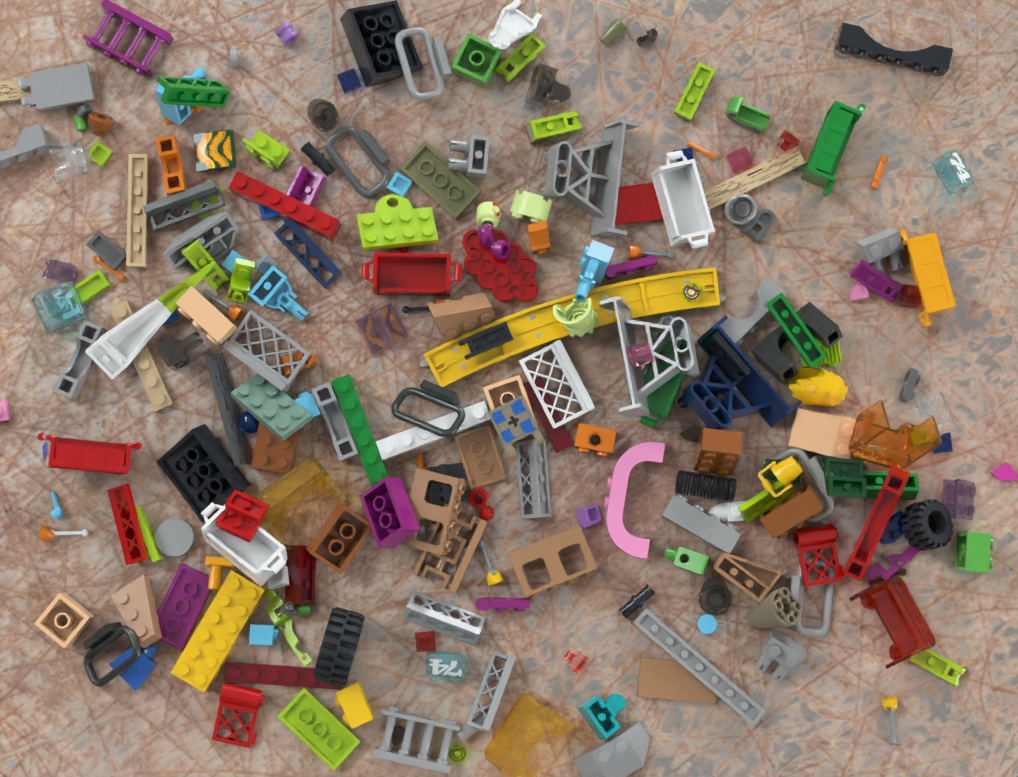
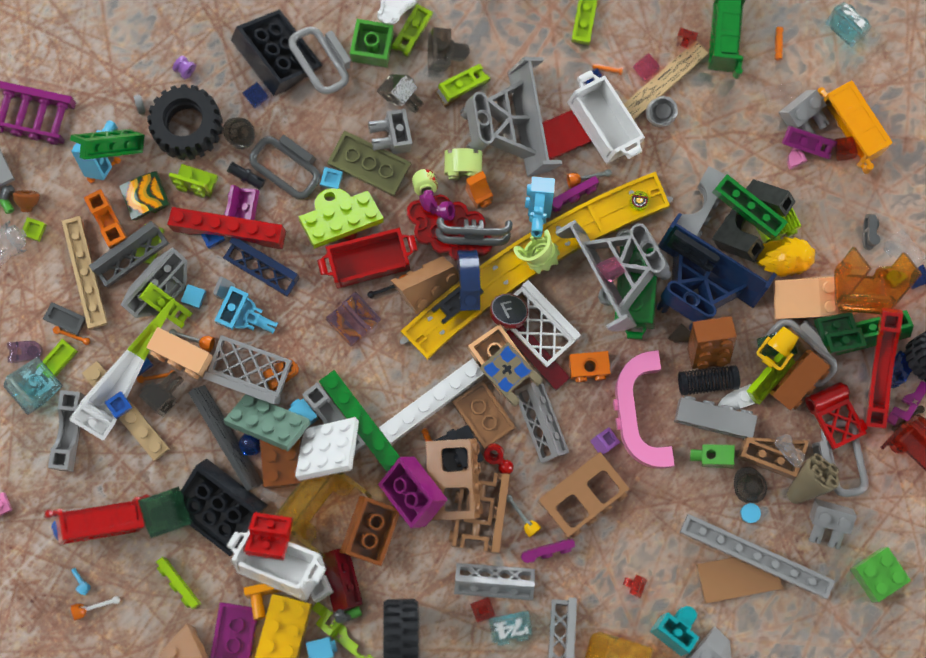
camera: 15 degrees left, 5 degrees down
red fence [107,484,148,565] -> none
light grey tile [155,518,195,557] -> none
lime slope [227,258,255,303] -> none
pearl dark grey bar [391,380,465,437] -> none
black pin [618,584,656,619] -> none
bright green animal [725,96,770,133] -> none
dark grey plate [742,209,775,244] -> none
none -> blue tile [105,391,133,419]
none -> orange hinge [137,370,177,384]
none -> clear green slope [138,486,191,539]
none -> black tyre [147,84,223,160]
none -> white plate [295,417,359,481]
none -> clear smoke brick [377,74,423,113]
none -> dark grey piece [435,217,513,246]
none -> dark blue arch [457,250,481,311]
none -> black tile [489,294,528,329]
none -> clear plate [775,434,805,468]
none -> bright green brick [850,547,911,602]

